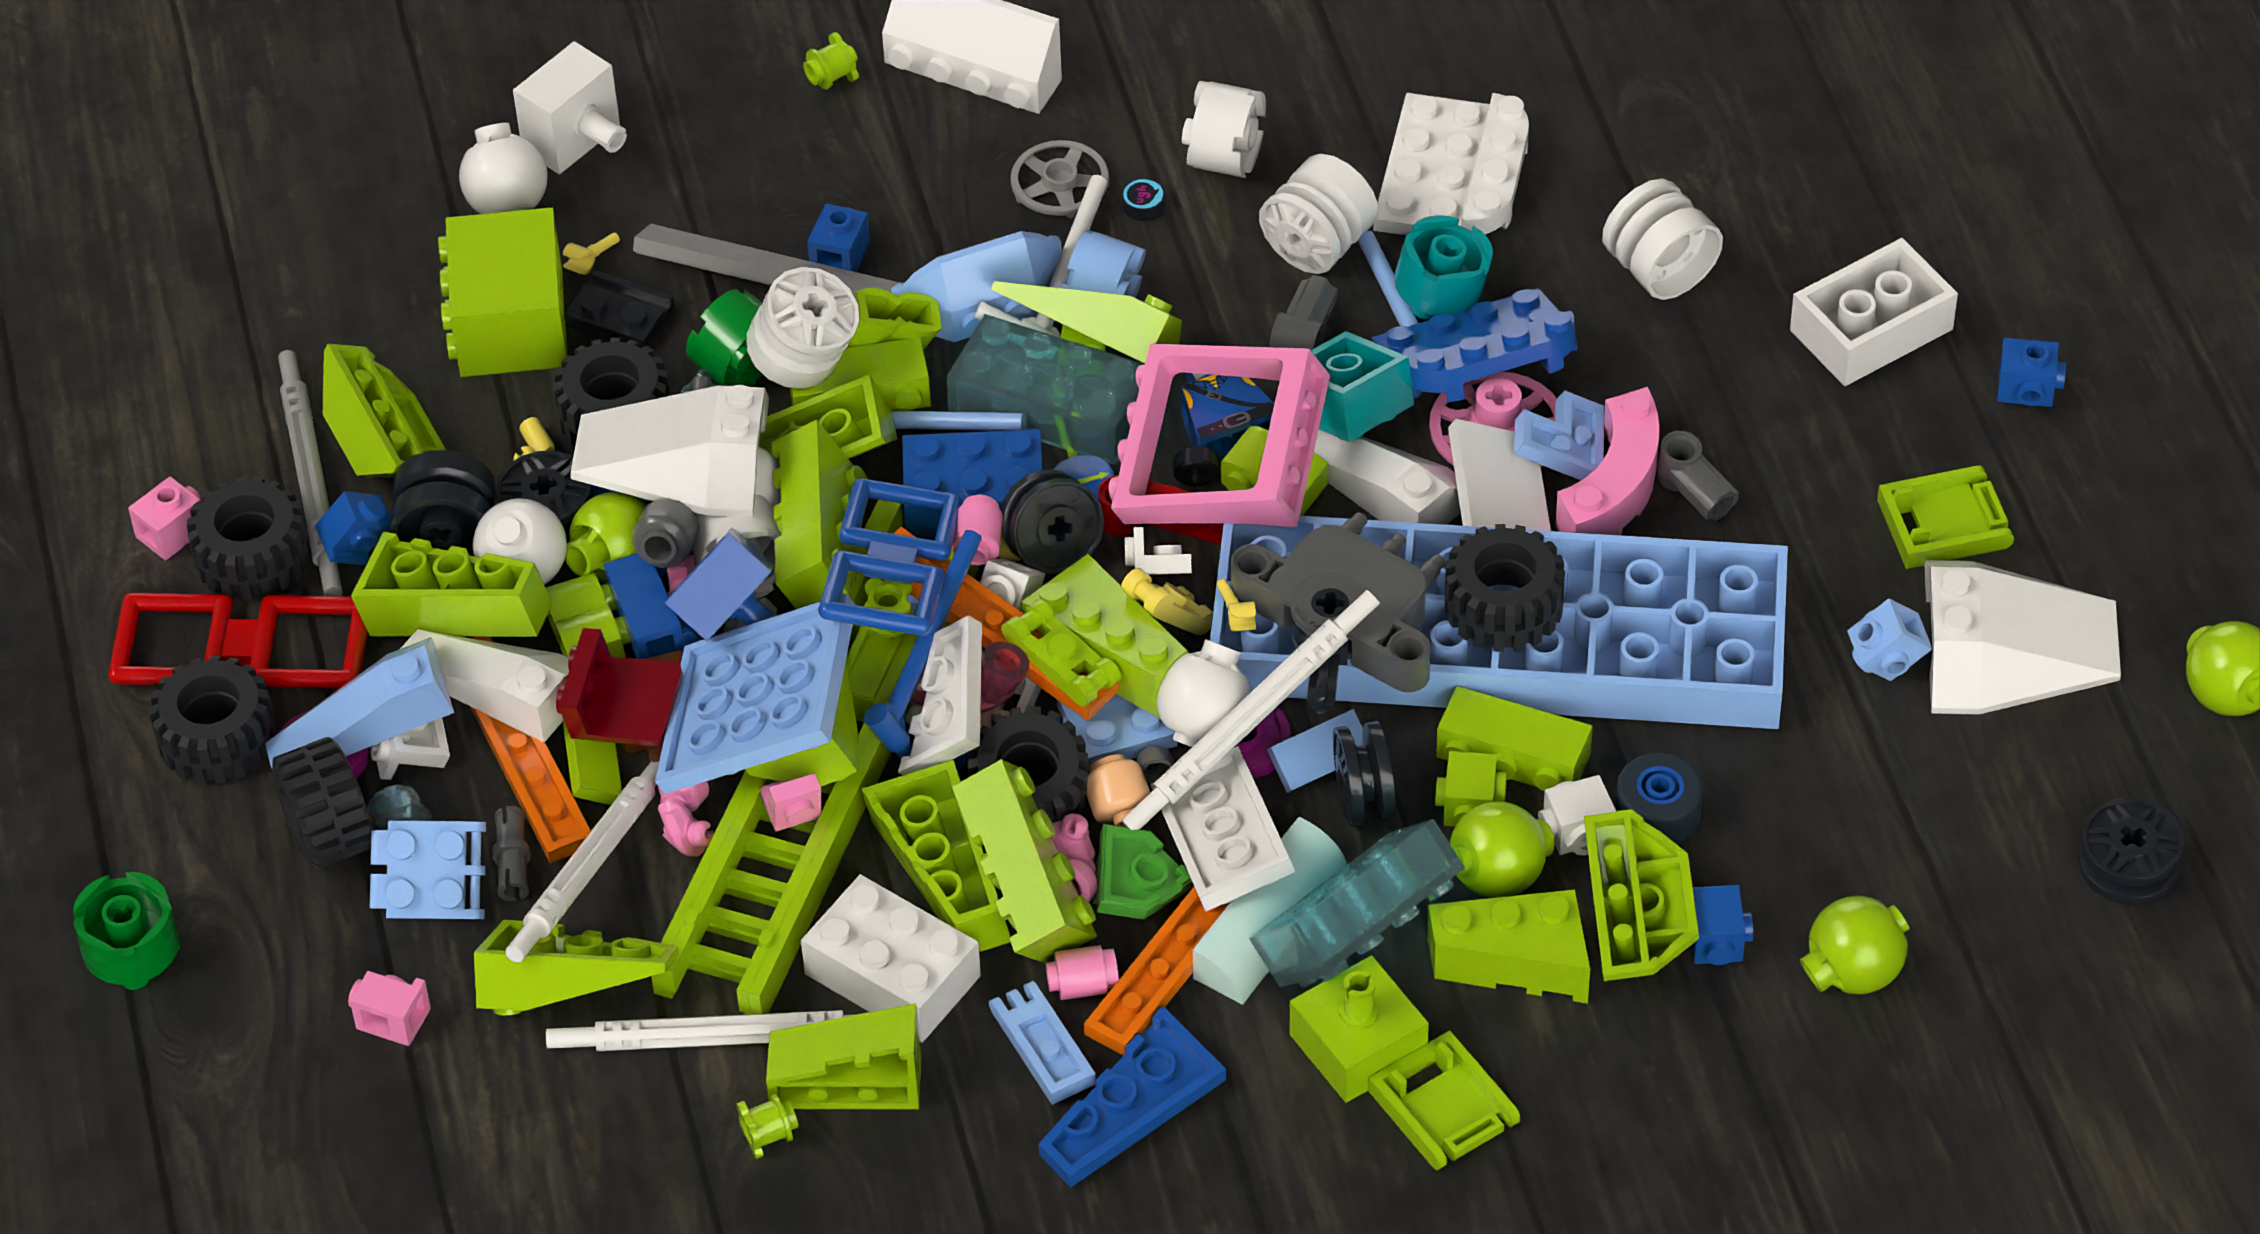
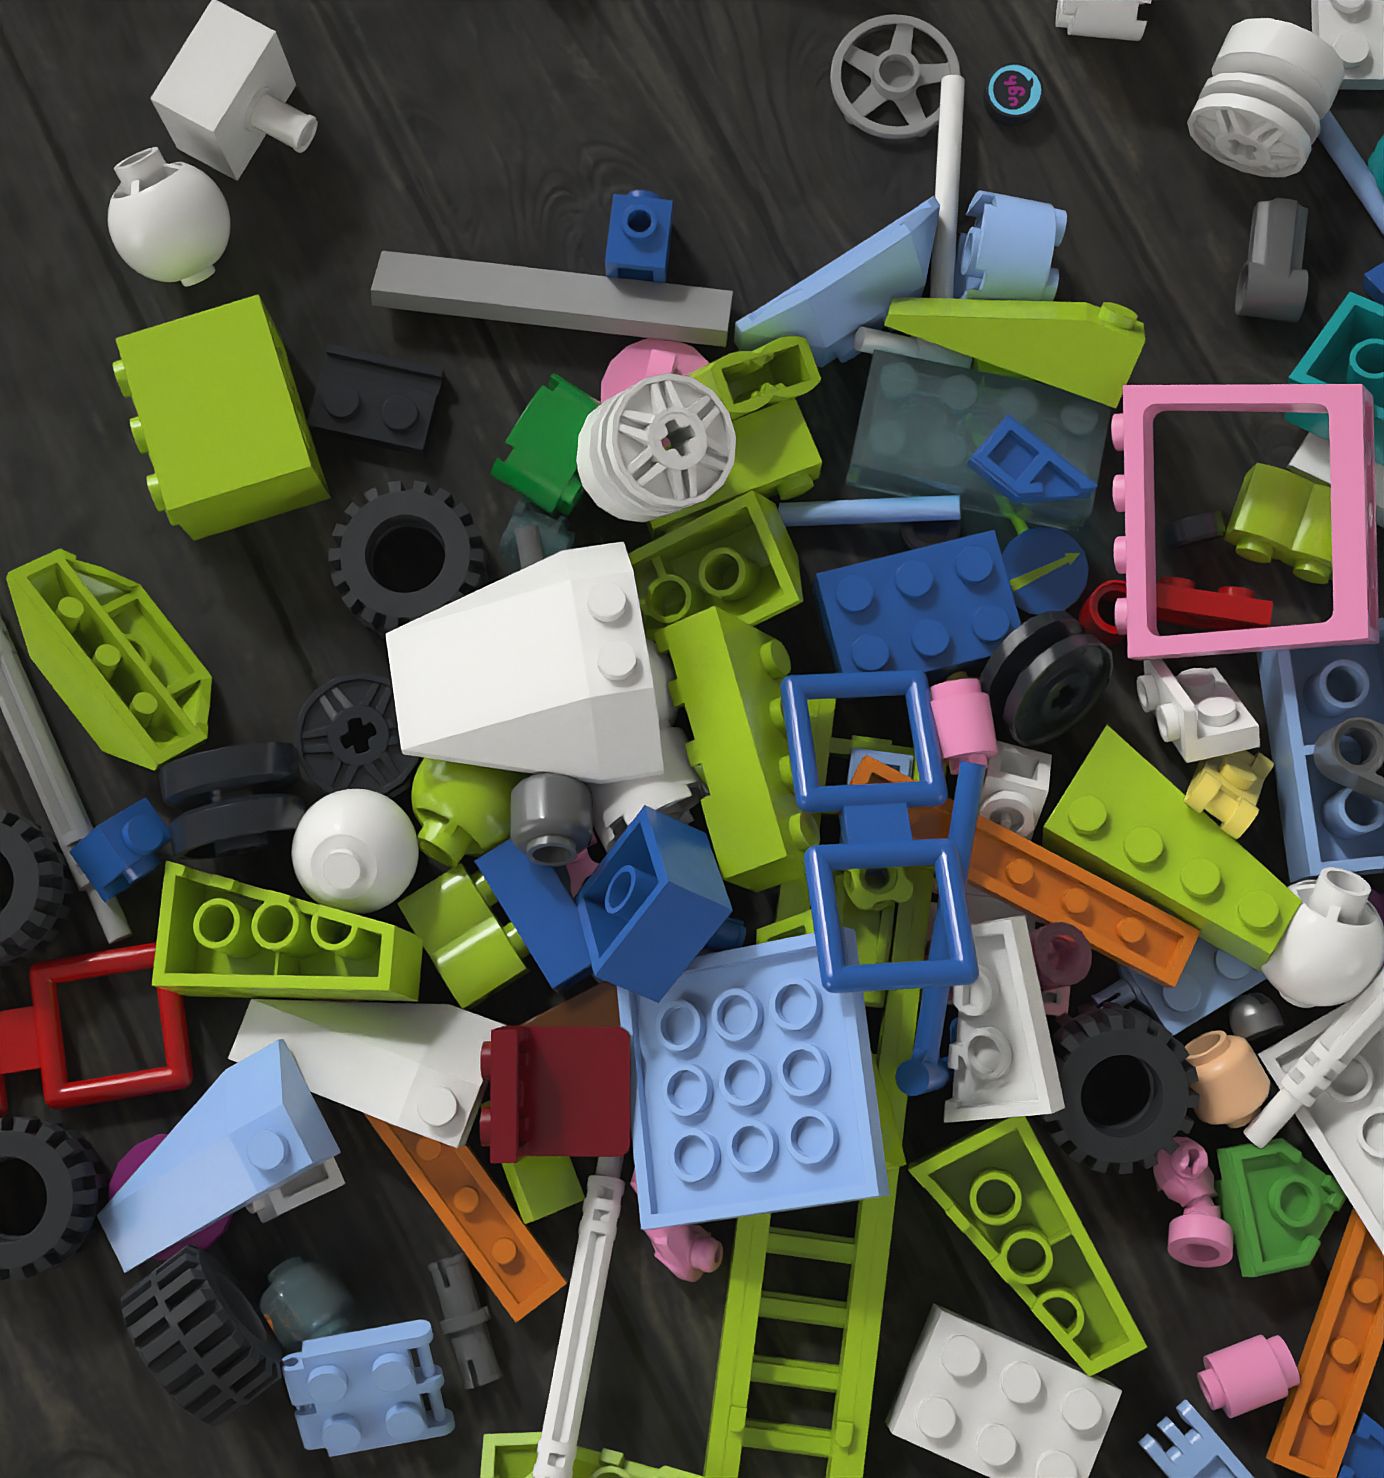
camera: 15 degrees left, 30 degrees up
light yellow arm [513,417,555,461] -> none
light yellow hand [563,232,620,275] -> none
bright pink bracket [761,773,821,832] -> none
lime wedge [952,759,1097,964] -> none
lime plate [1001,599,1121,707] -> none
blue torso [1180,373,1274,462] -> none
light yellow hand [1216,579,1256,631] -> none
none -> blue tile [967,414,1098,504]

